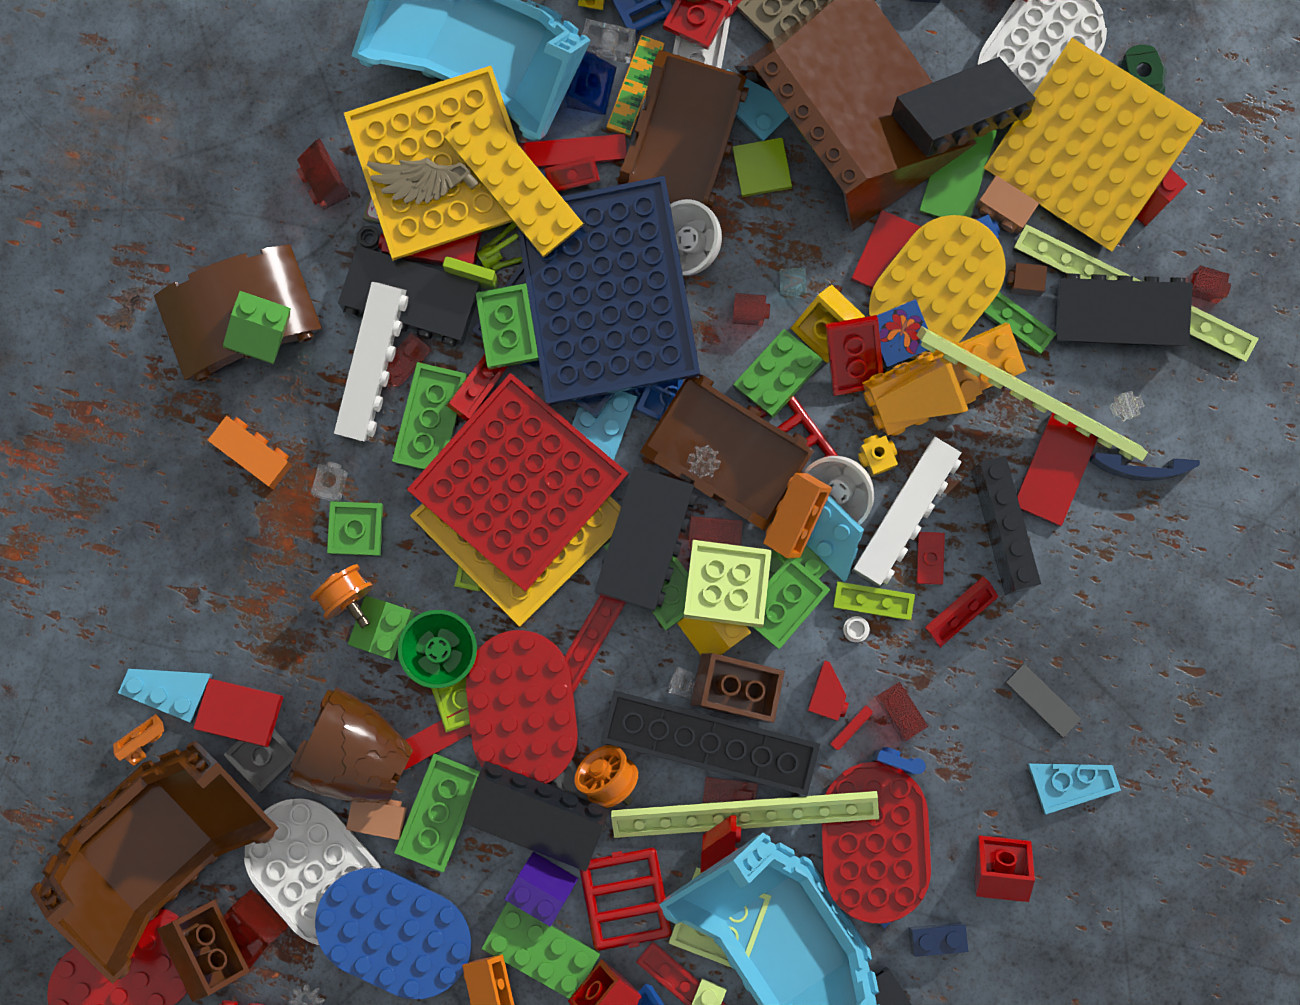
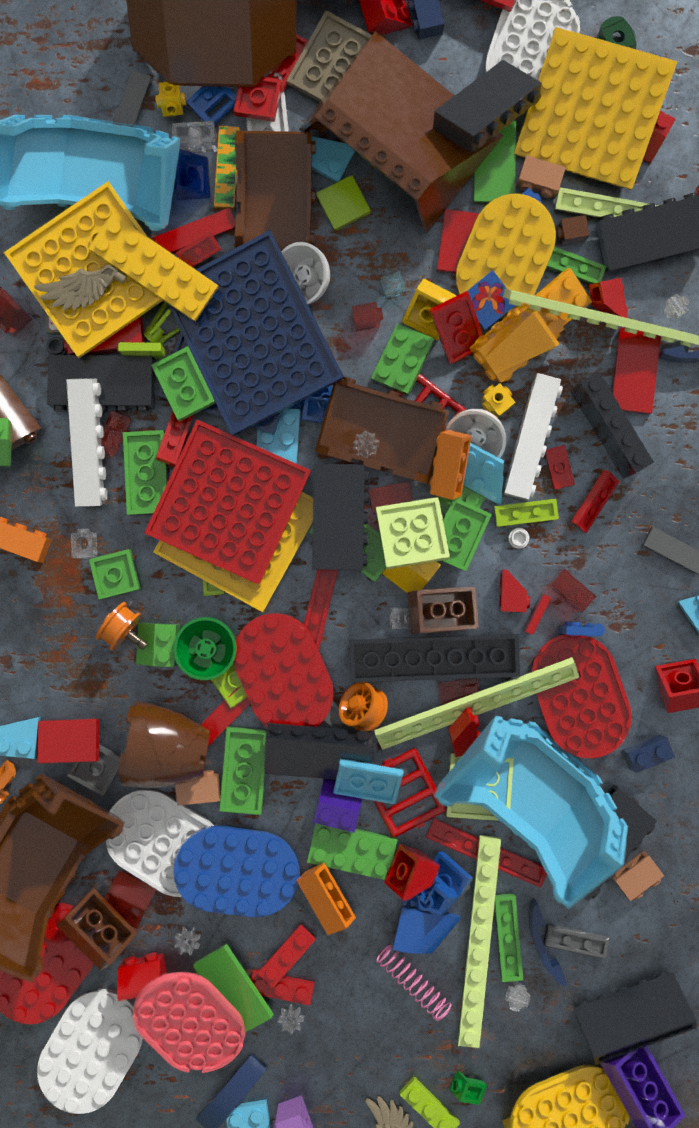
camera: 15 degrees left, 5 degrees up
none -> medium azure tile [333,759,403,804]
none -> red slope [589,278,628,318]

